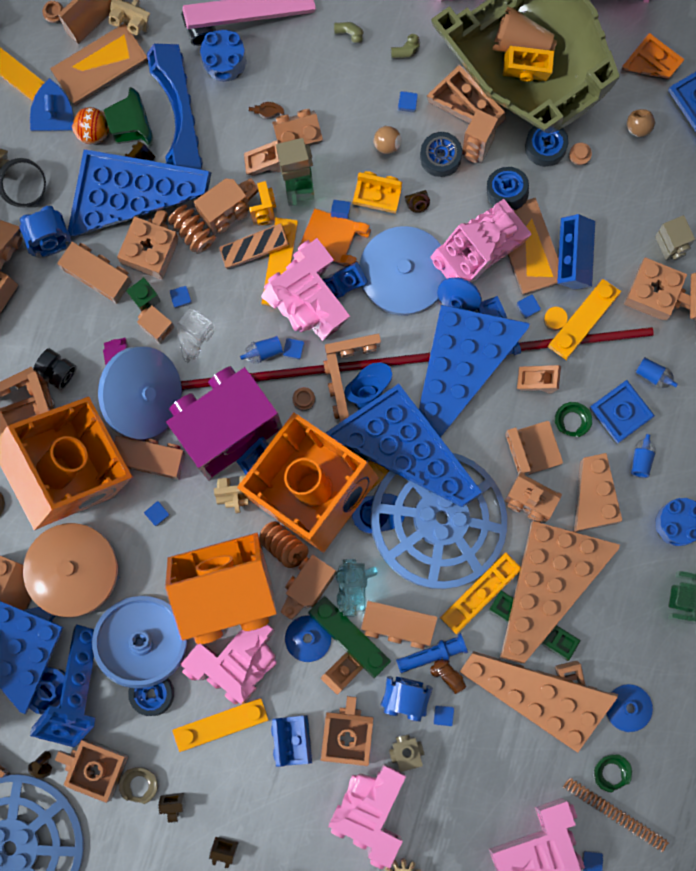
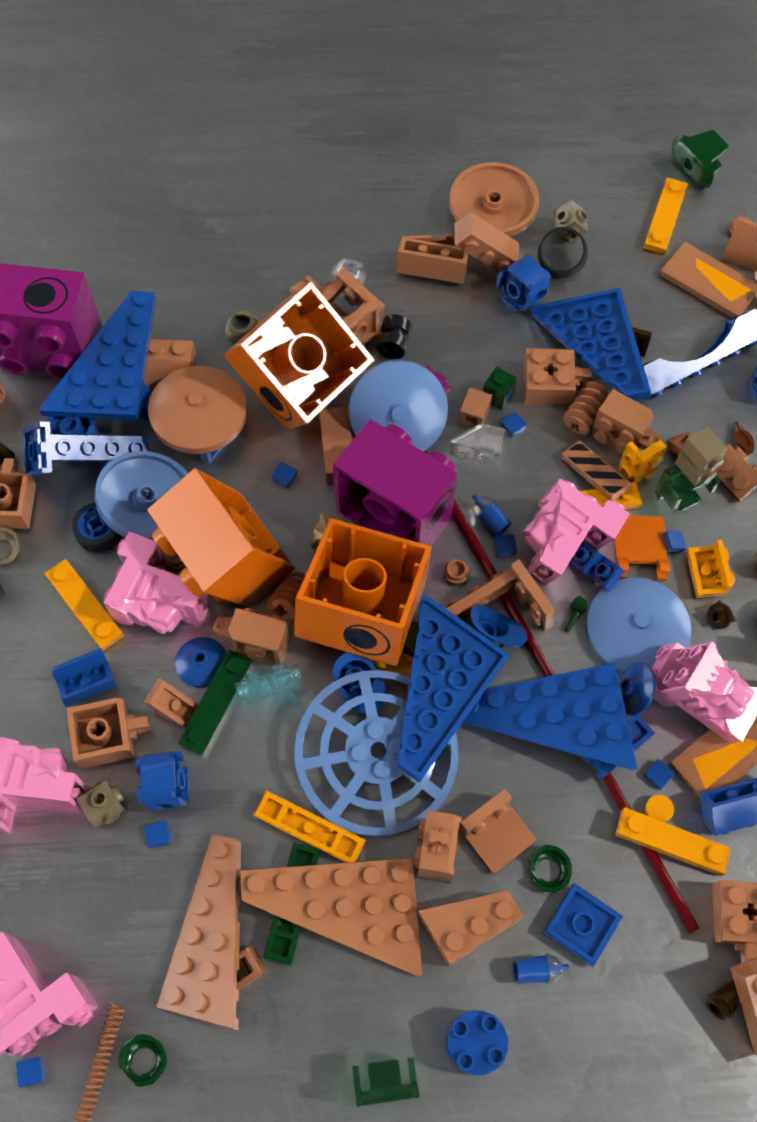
camera: 65 degrees right, 15 degrees down
blue shield [30,78,74,131] -> none
nougat brick [57,242,132,304] -> none
orange helmet [72,107,109,144] -> none
dark green piece [104,87,154,148] -> none
nougat slope [361,601,437,650] -> none
blue pin [396,633,468,674] -> none
reddish brown arm [430,659,467,694] -> none
nougat slope [517,365,561,394] -> none
blue dish [606,684,653,732] -> none
blue piece [635,357,678,388] -> none
none -> dark green hand [564,595,588,632]

